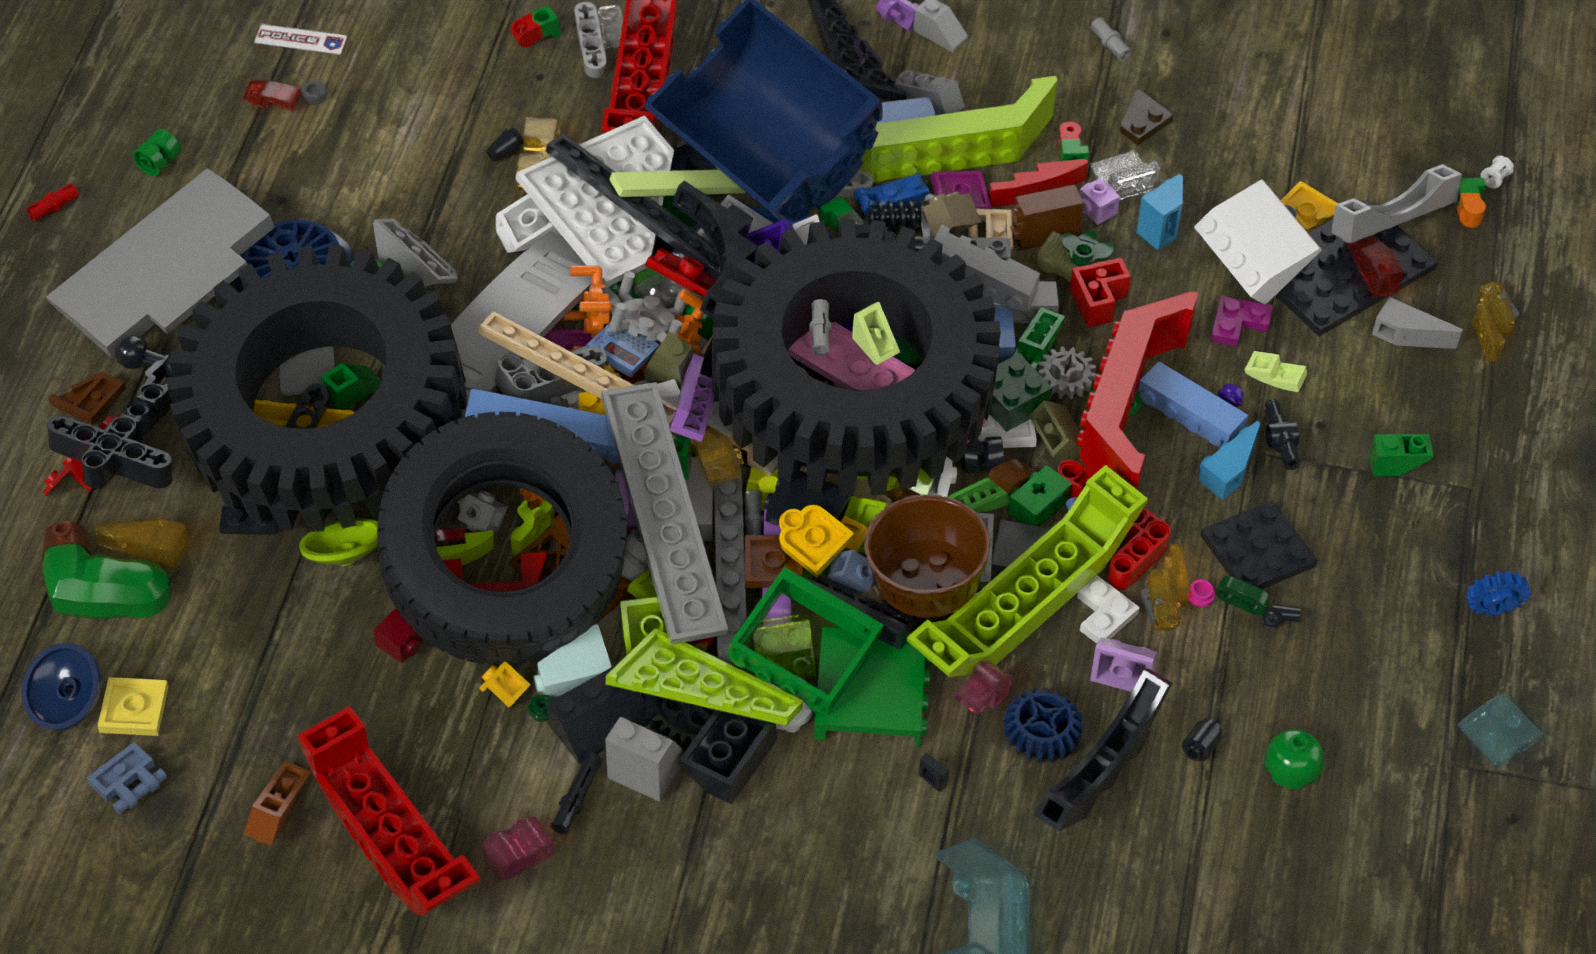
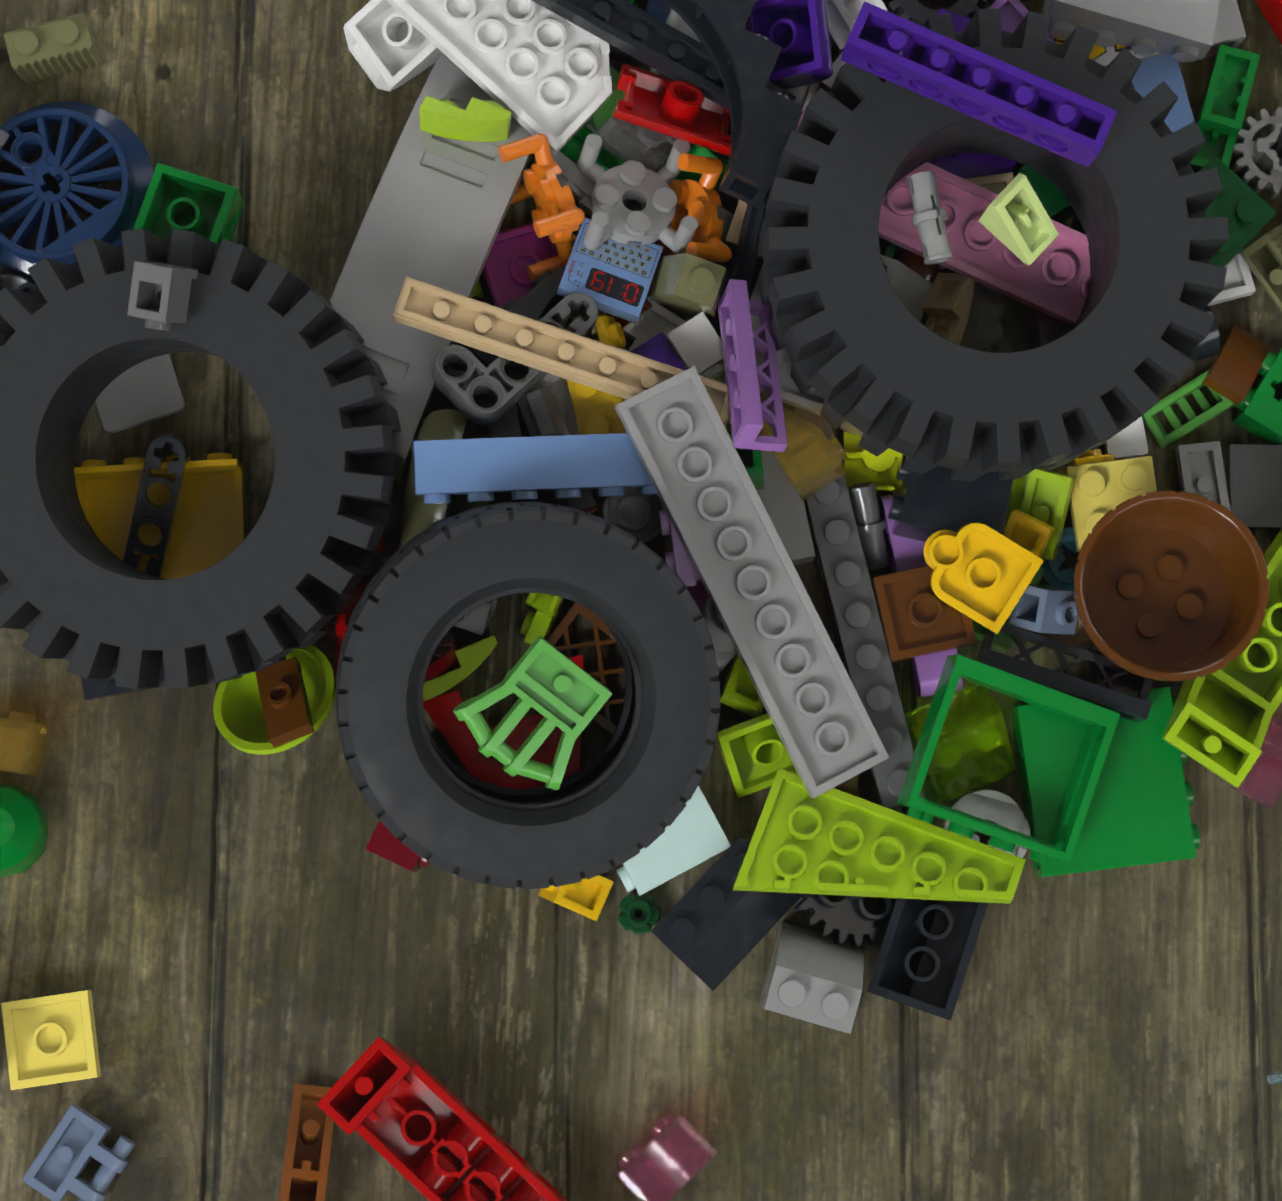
camera: 10 degrees left, 30 degrees up
green slope [321,363,382,410] -> none
light grey wedge [373,219,458,289] -> none
black pin [550,752,602,835] -> none
black tile [919,753,949,792] -> none
none -> olive brick [4,12,103,86]
none -> dark grey brick [127,261,198,331]
none -> reddish brown plate [255,656,315,747]
none -> lime slope [419,95,511,142]
none -> bright green plate [453,635,612,790]
none -> dark purple brick [840,1,1118,167]

